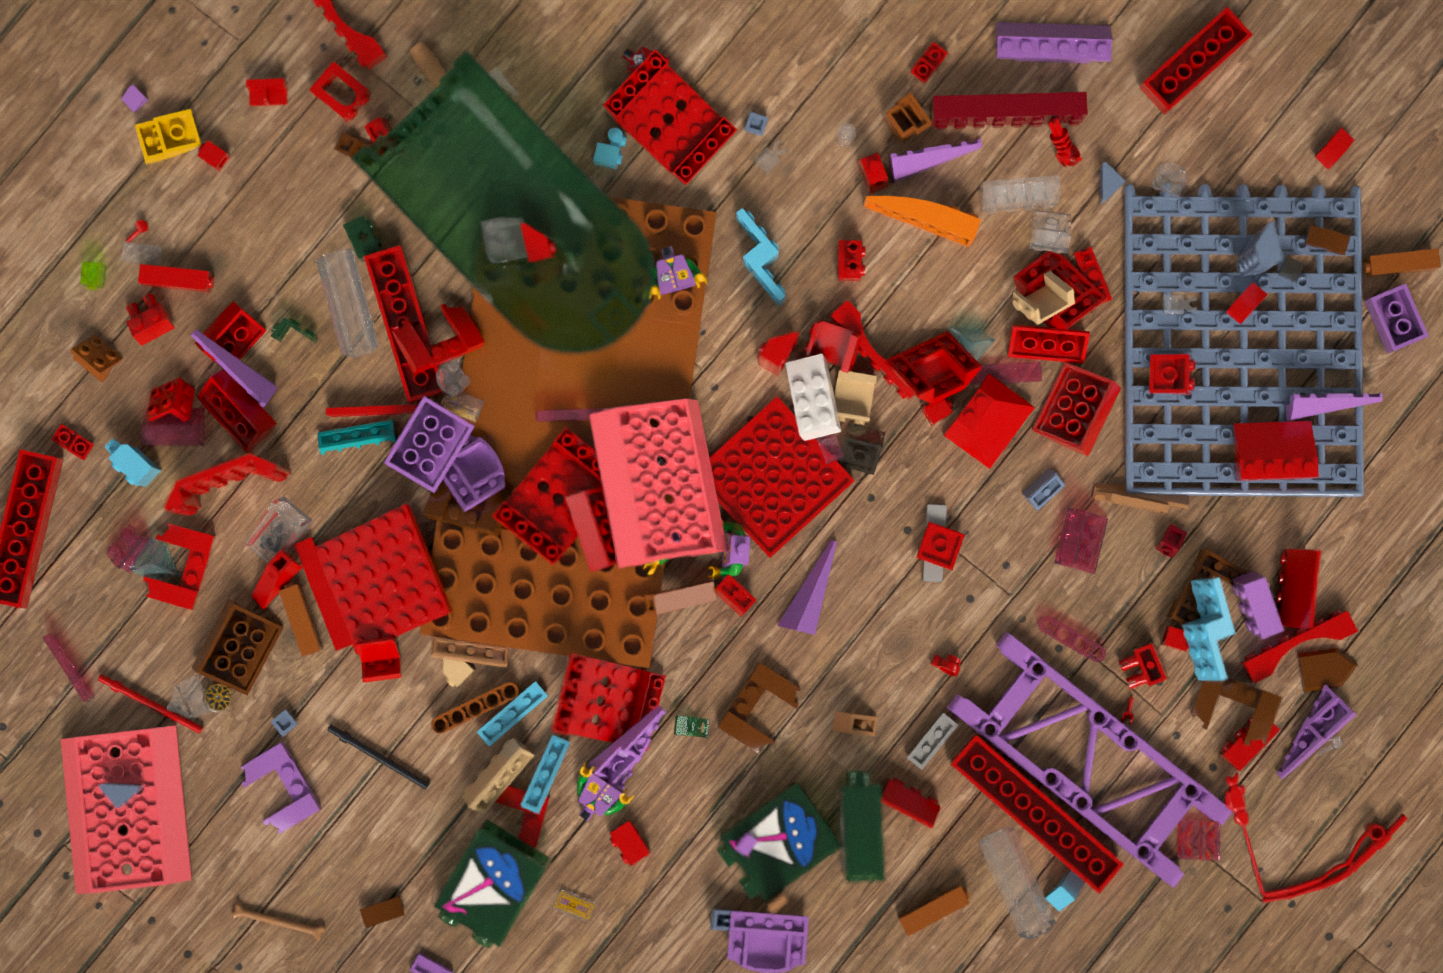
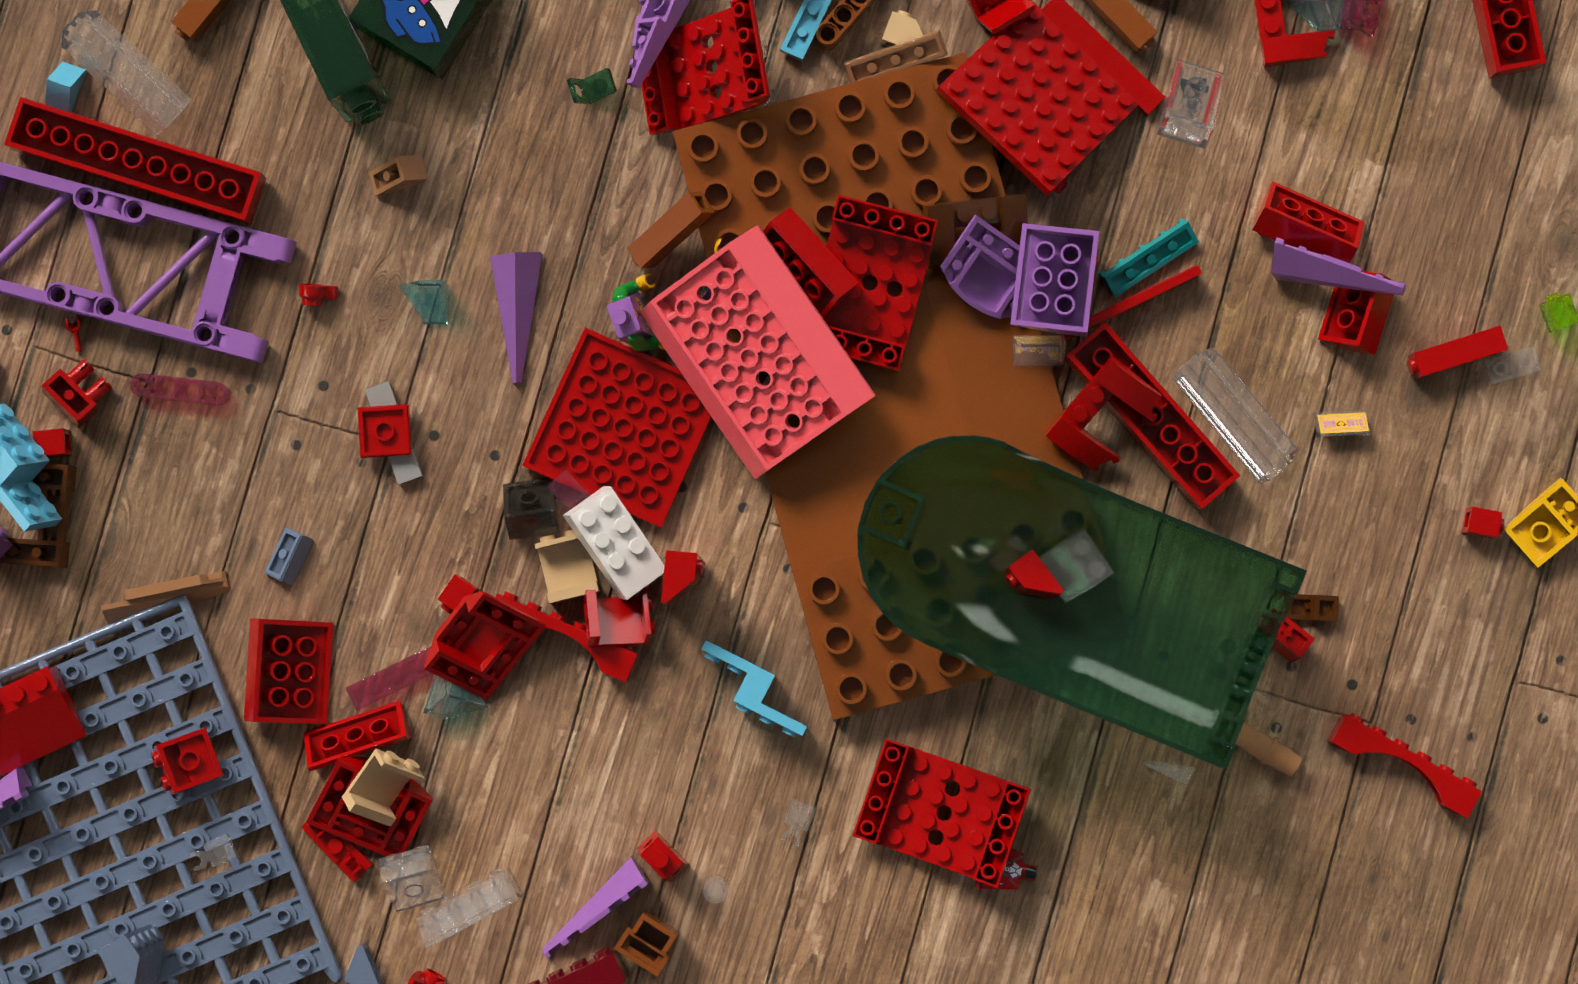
camera: 155 degrees right, 0 degrees up
red slope [51,424,95,461] -> none
dark orange bracket [70,335,123,383] -> none
medium azure hinge [105,438,161,487] -> none
red hand [126,220,148,243] -> none
red brick [126,294,175,346] -> none
clear pink slope [141,408,205,447] -> none
red bracket [146,377,195,422] -> none
red slope [164,454,291,516] -> none
red panel [246,78,288,106] -> none
red slope [251,549,302,609] -> none
clear green bracket [271,317,318,344] -> none
red panel [309,61,371,122] -> none
clear green brick [343,215,383,262] -> none
clear piece [436,359,470,397] -> none
clear pink beam [535,408,609,422] -> none
medium azure brick [593,128,627,169] -> none
torso [648,247,708,300] -> none
red hinge [715,574,757,617] -> none
reddish brown wedge [718,663,800,753] -> none
sand blue plate [745,112,768,137] -> none
red brick [838,240,865,281] -> none
orange slope [863,196,982,247] -> none
red slope [878,777,941,829] -> none
light grey plate [906,713,958,770] -> none
red slope [943,374,1035,469] -> none
clear pink slope [1054,508,1108,574] -> none
dark red bracket [1156,523,1187,558] -> none
red slope [1226,282,1268,324] -> none
clear smoke tile [1278,256,1304,282] -> none
none -> clear light blue slope [399,280,449,324]
none -> slope [1315,410,1370,438]

